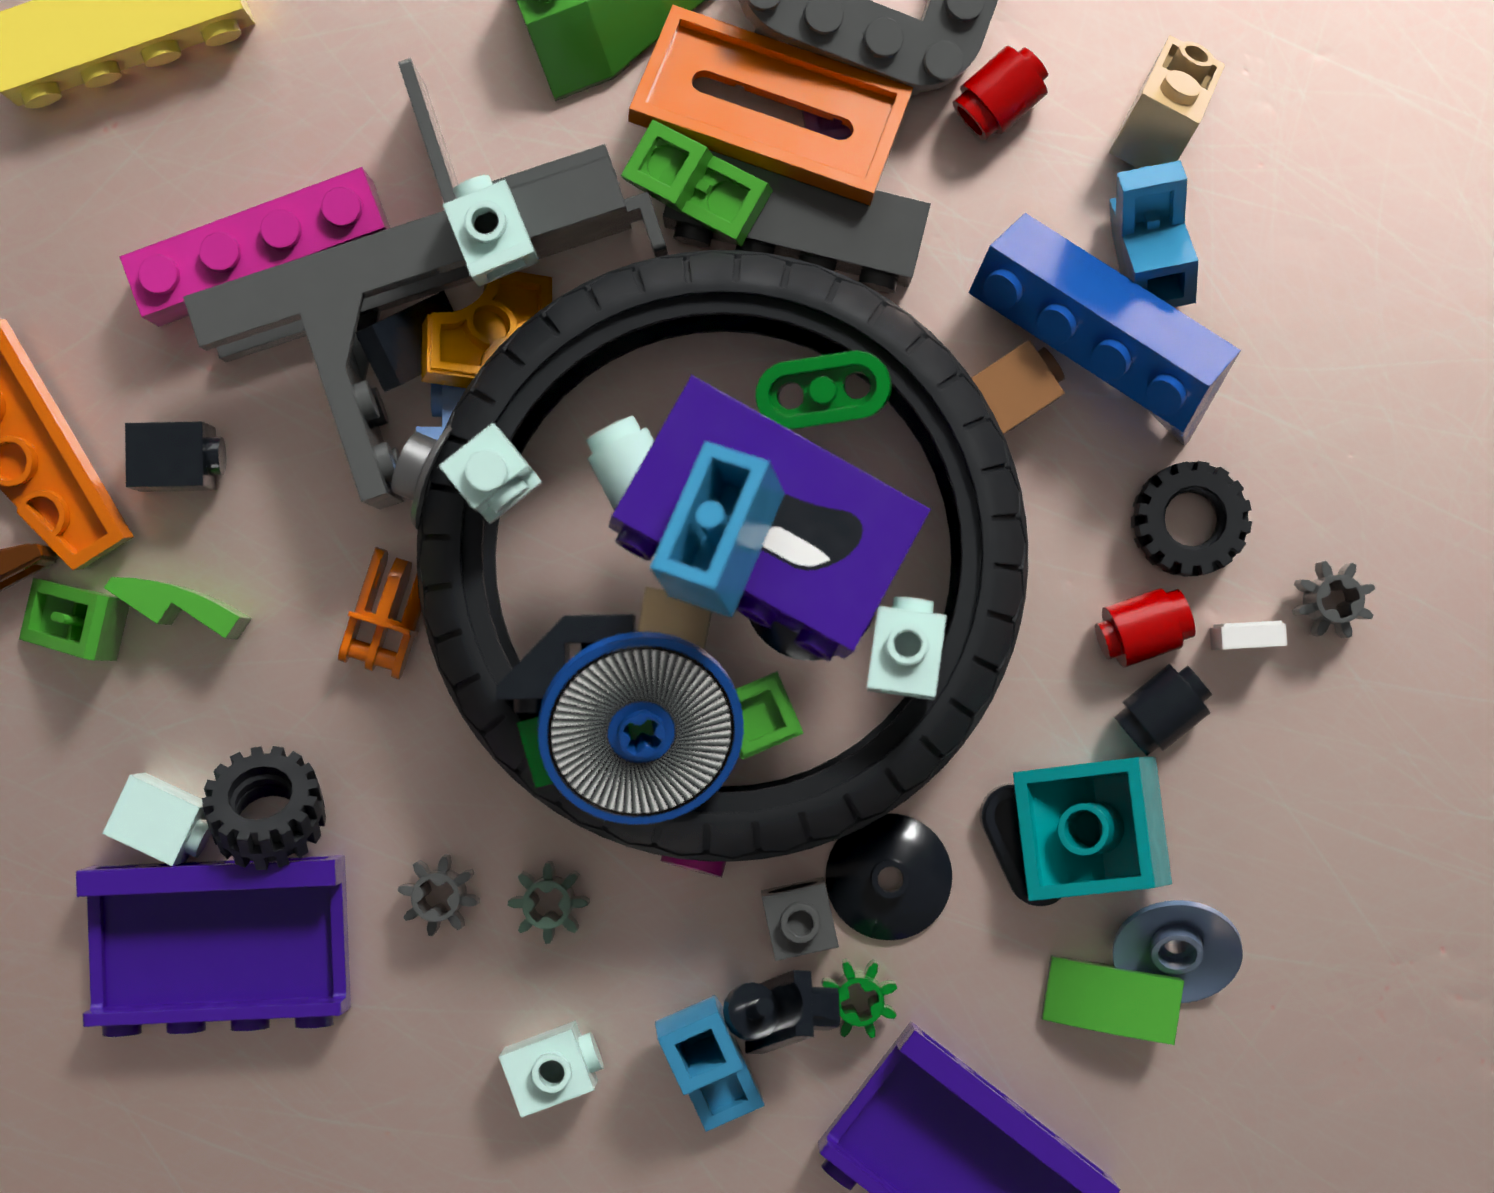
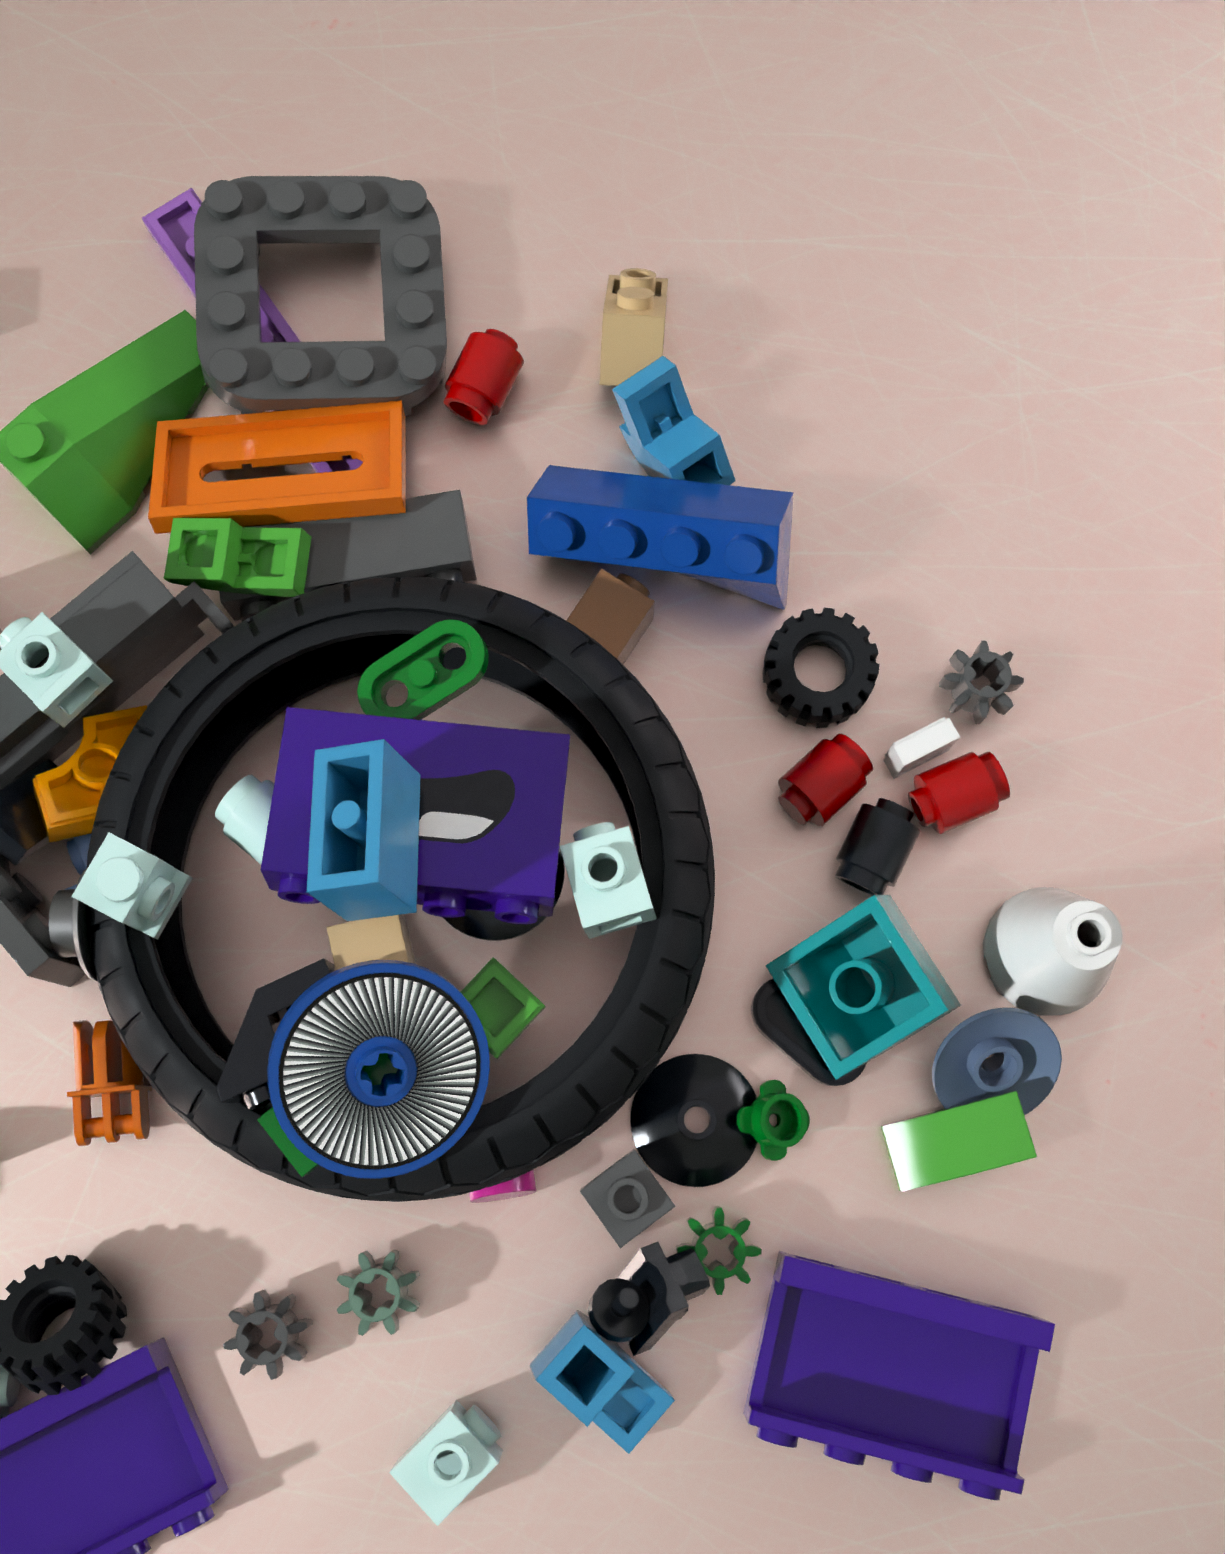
camera: 25 degrees left, 10 degrees down
none -> green plate [737,1080,810,1161]
none -> red brick [908,752,1010,834]
none -> white cone [983,887,1123,1016]

